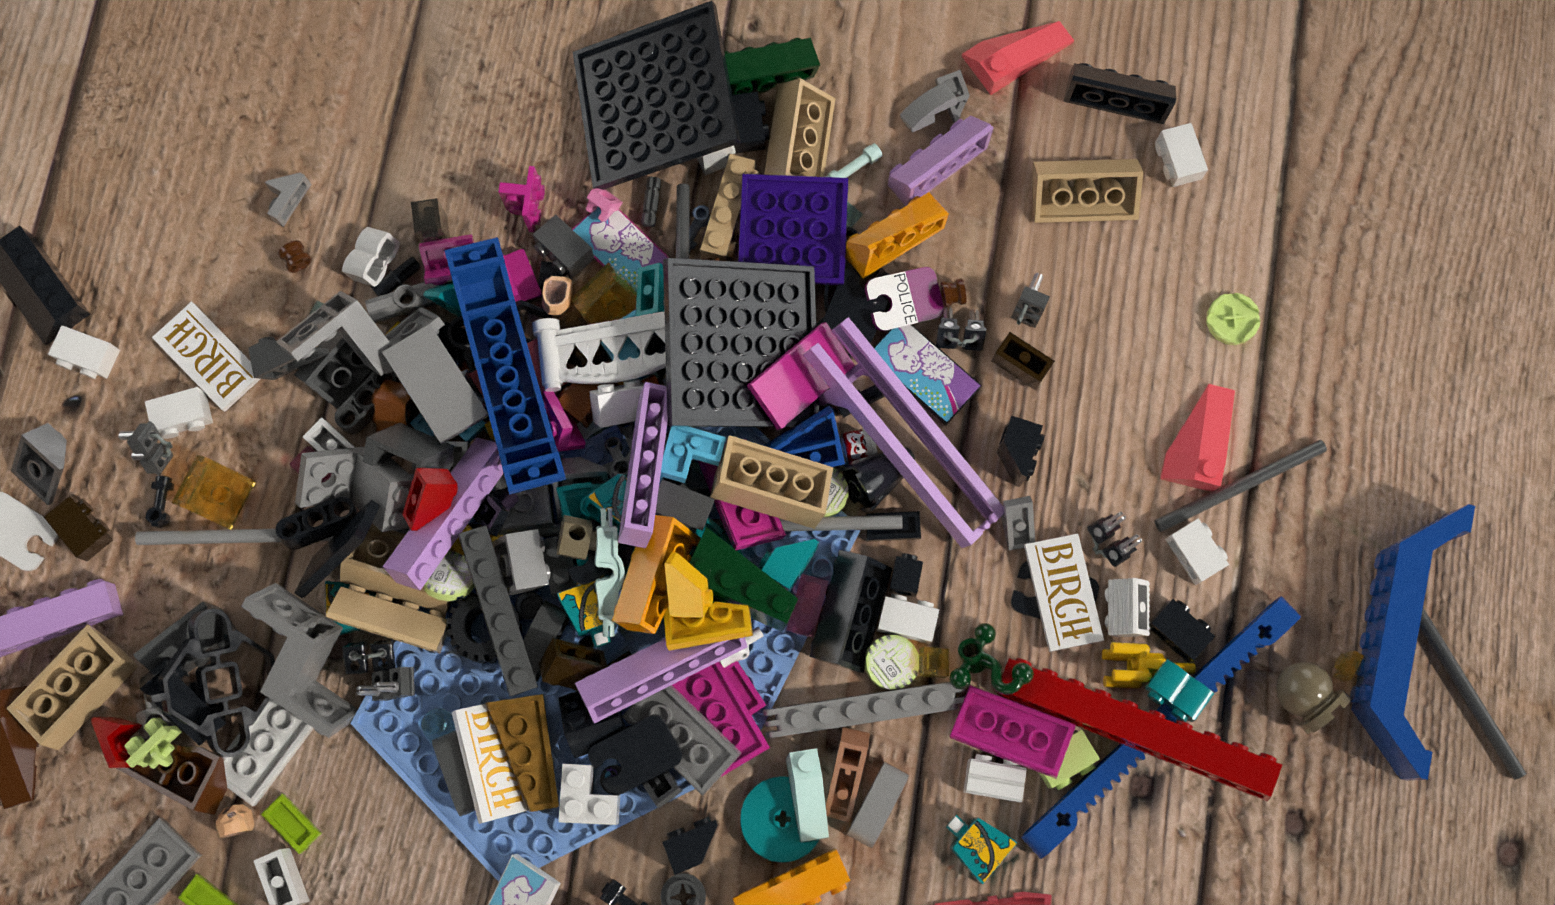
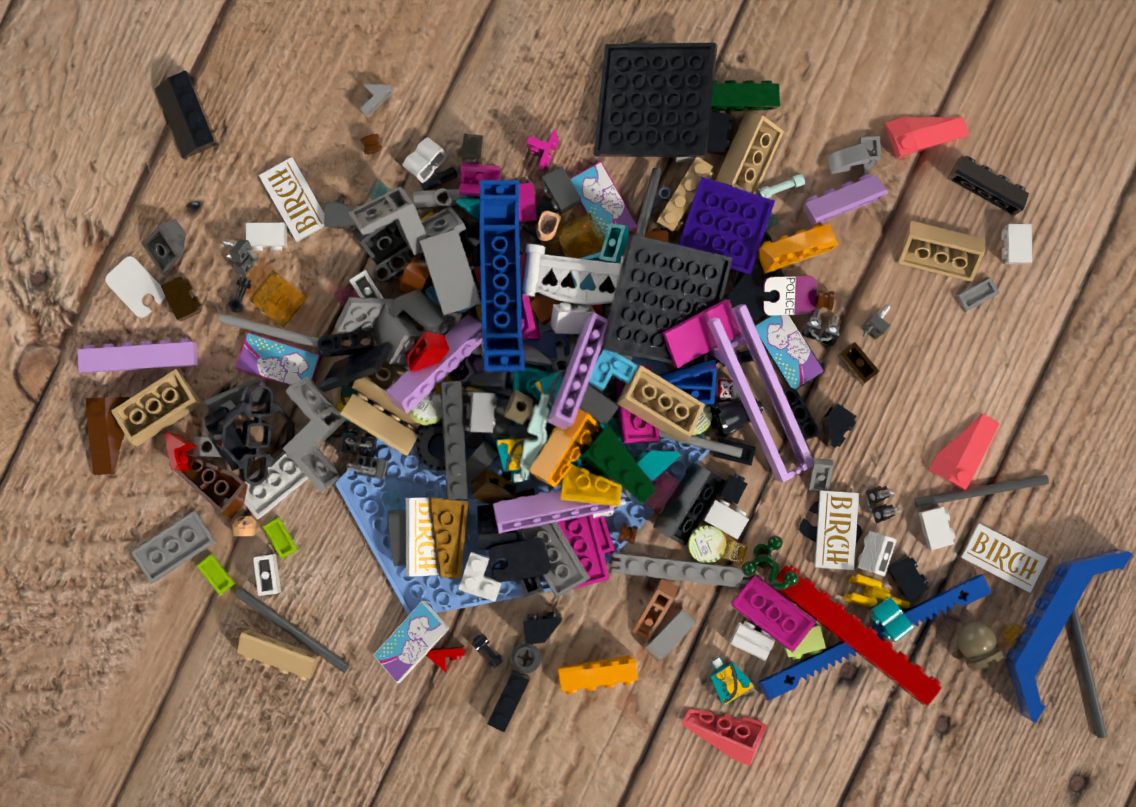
camera: 15 degrees right, 10 degrees up
white brick [48,325,120,379] -> none
yellowish green hips [124,718,182,769] -> none
bright pink tile [586,188,623,222] -> none
dark grey axle [641,176,661,228] -> none
yellow slope [665,552,713,617] -> none
teal piece [740,776,820,863] -> none
light aqua slope [786,748,829,842] -> none
yellowish green tile [1206,293,1261,345] -> none
none -> tile [236,332,321,385]
none -> reddish brown wheel [618,523,638,545]
none -> black beam [783,388,818,441]
none -> light grey tile [956,277,999,312]
none -> white tile [961,523,1048,593]

